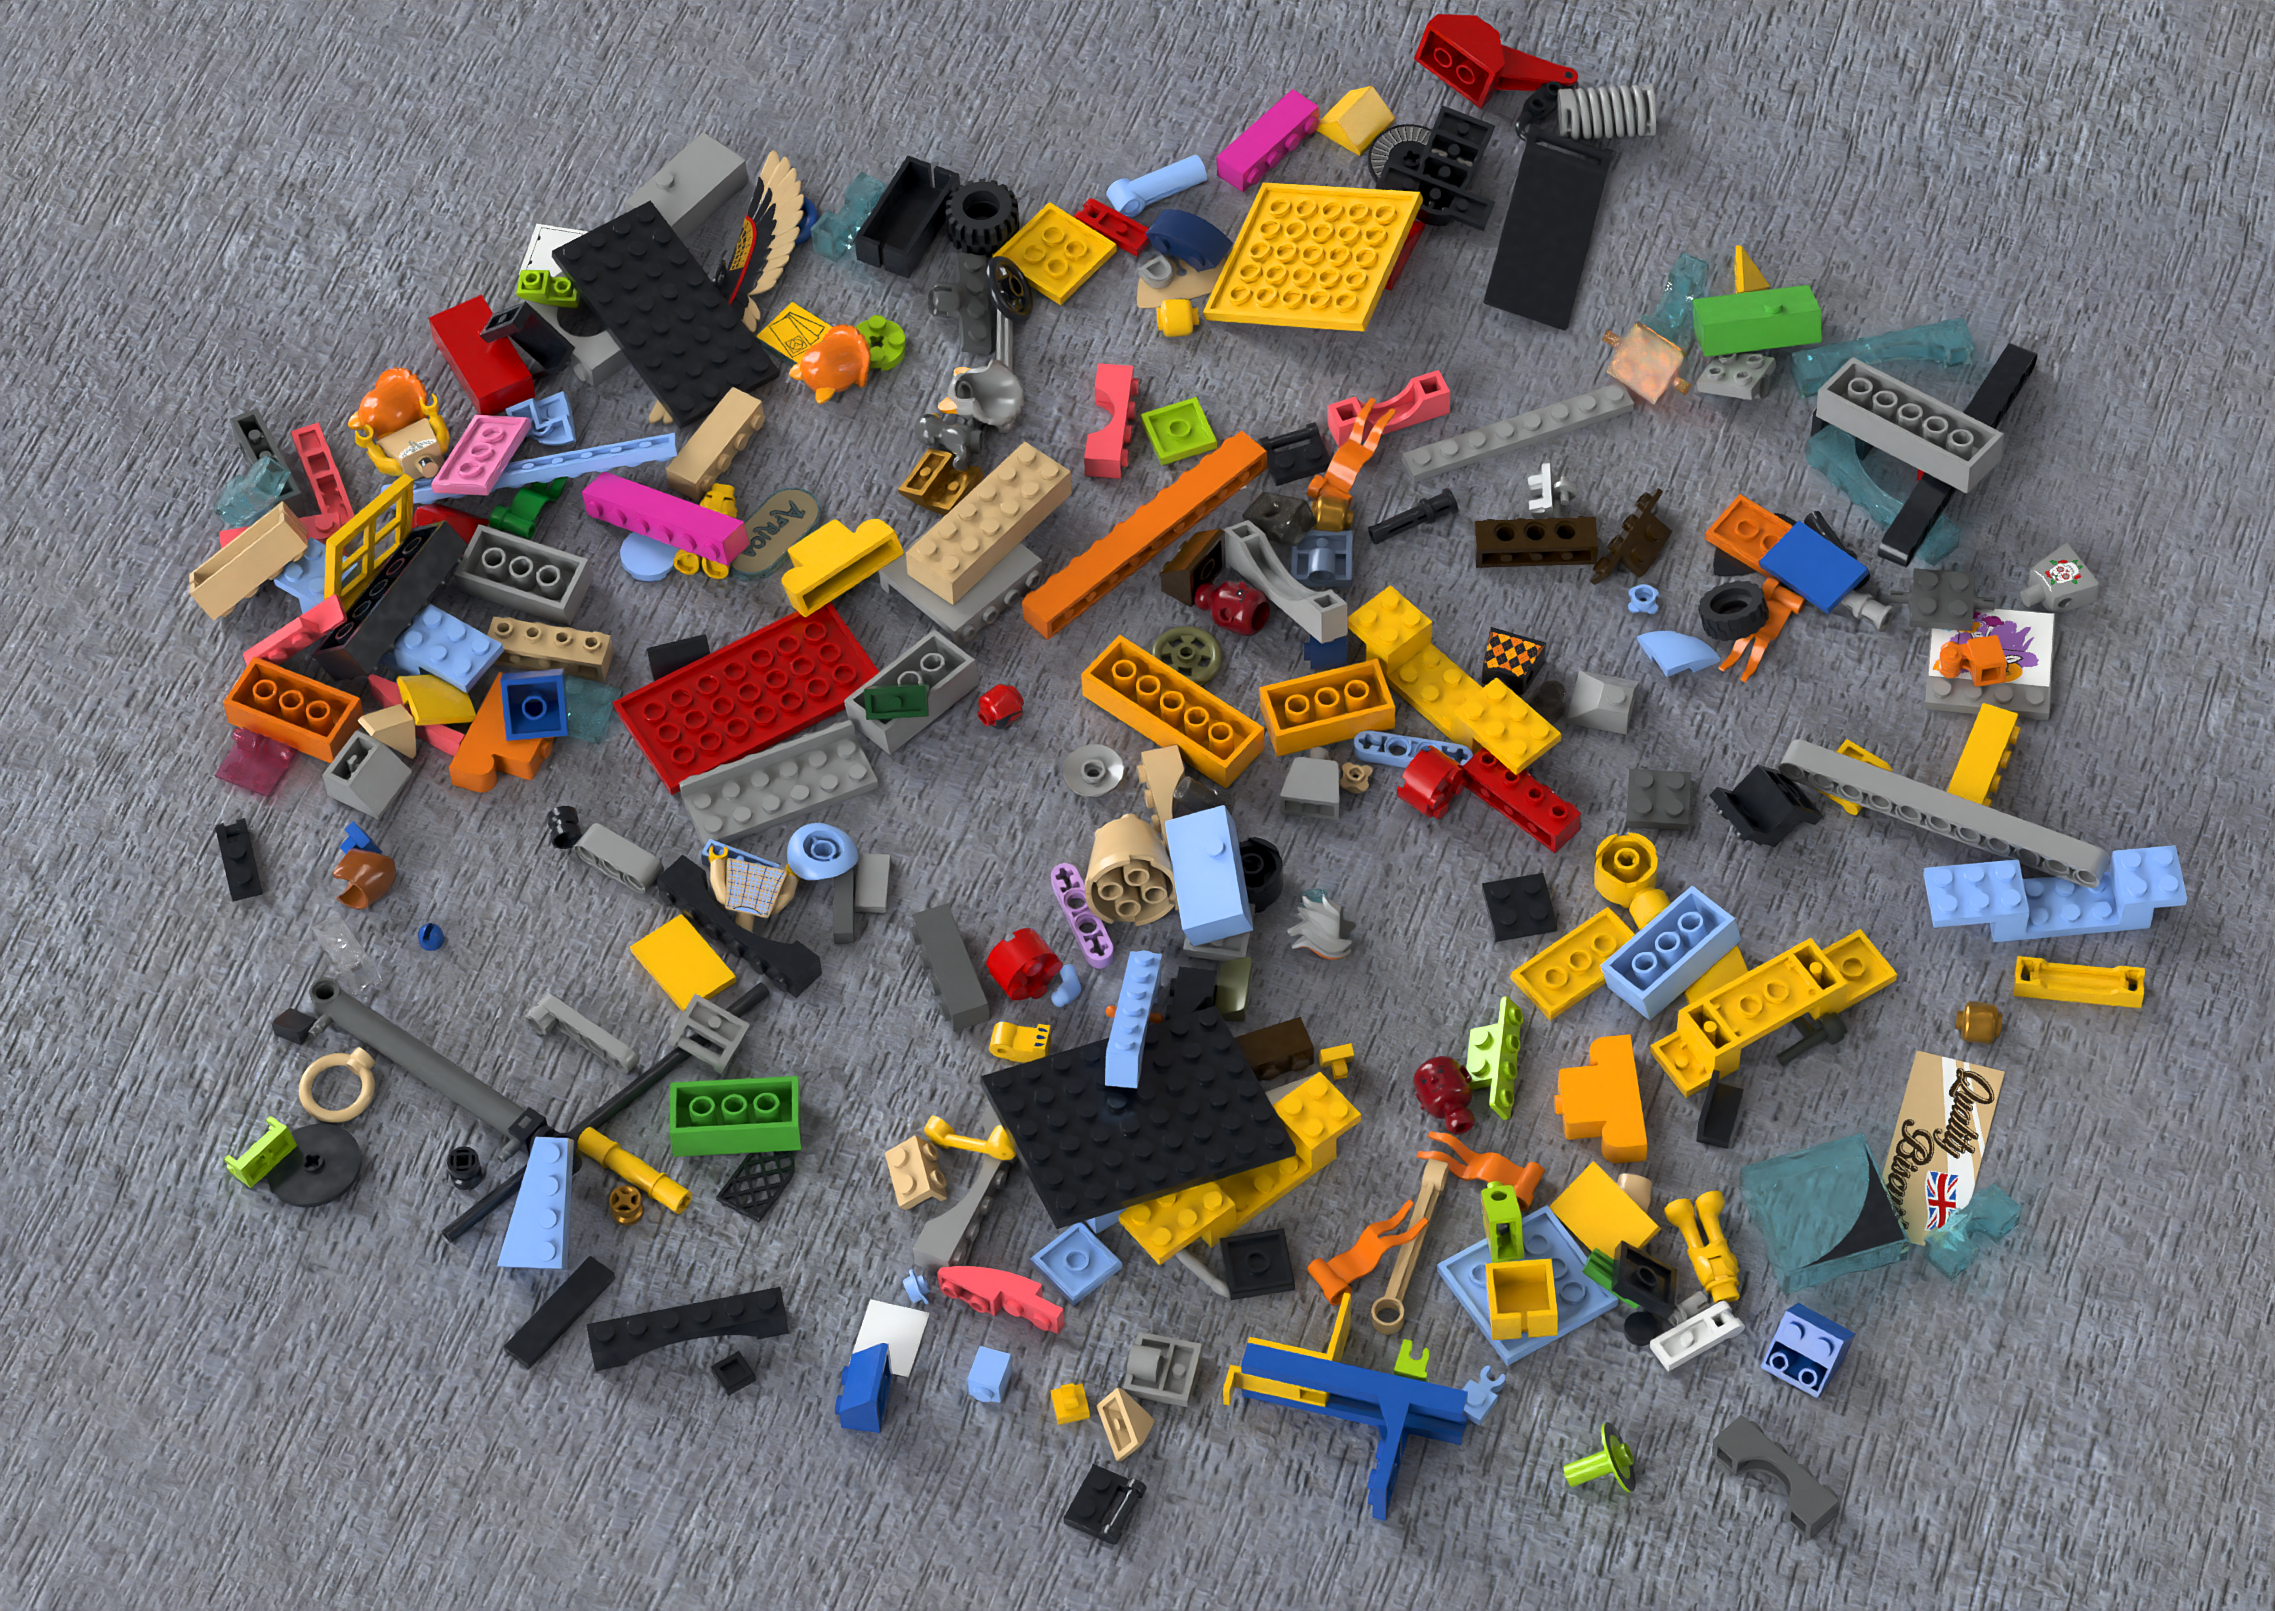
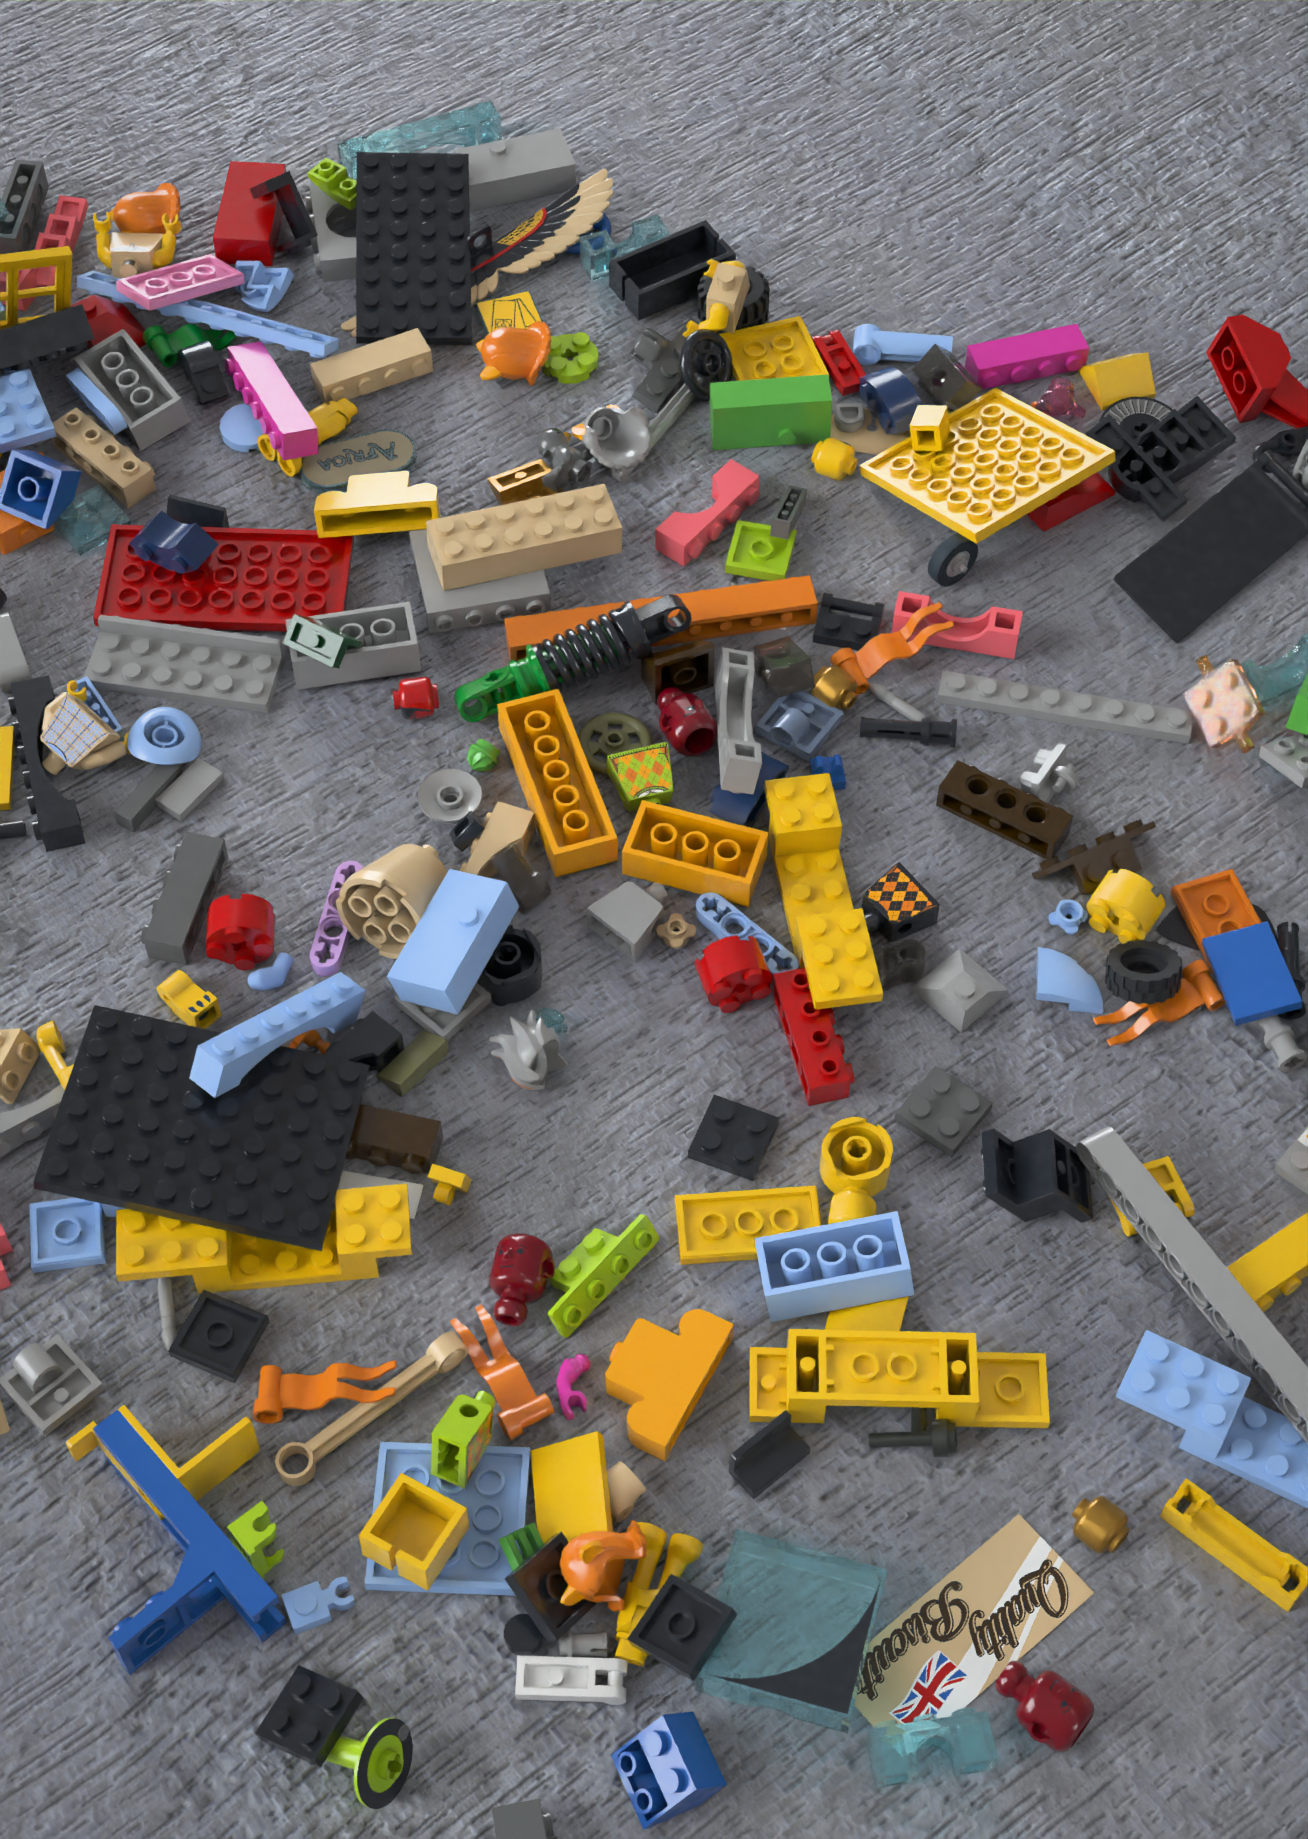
camera: 30 degrees right, 0 degrees up
none -> light blue beam [65,368,128,435]
none -> dark blue brick [129,510,219,574]
none -> black brick [177,341,229,405]
none -> black plate [255,1665,364,1768]
none -> clear light blue arch [337,101,502,179]
none -> black tile [450,810,485,852]
none -> black piece [454,594,692,722]
none -> bright green plate [467,739,500,772]
none -> dark pink piece [556,1354,591,1420]
none -> orange hair [560,1520,647,1612]
none -> torso [606,742,673,812]
none -> black plate [627,1574,737,1682]
none -> tan torso [683,259,750,338]
none -> bright green brick [710,374,832,450]
none -> dark grey piece [770,485,807,539]
none -> blue tile [809,754,846,790]
none -> light grey piece [869,683,927,722]
none -> yellow brick [910,405,950,451]
none -> clear smoke brick [912,344,982,412]
none -> black wheel [928,533,978,587]
none -> dark red piece [995,1661,1094,1752]
none -> clear pink animal [1031,378,1086,418]
none -> yellow brick [1086,869,1166,944]

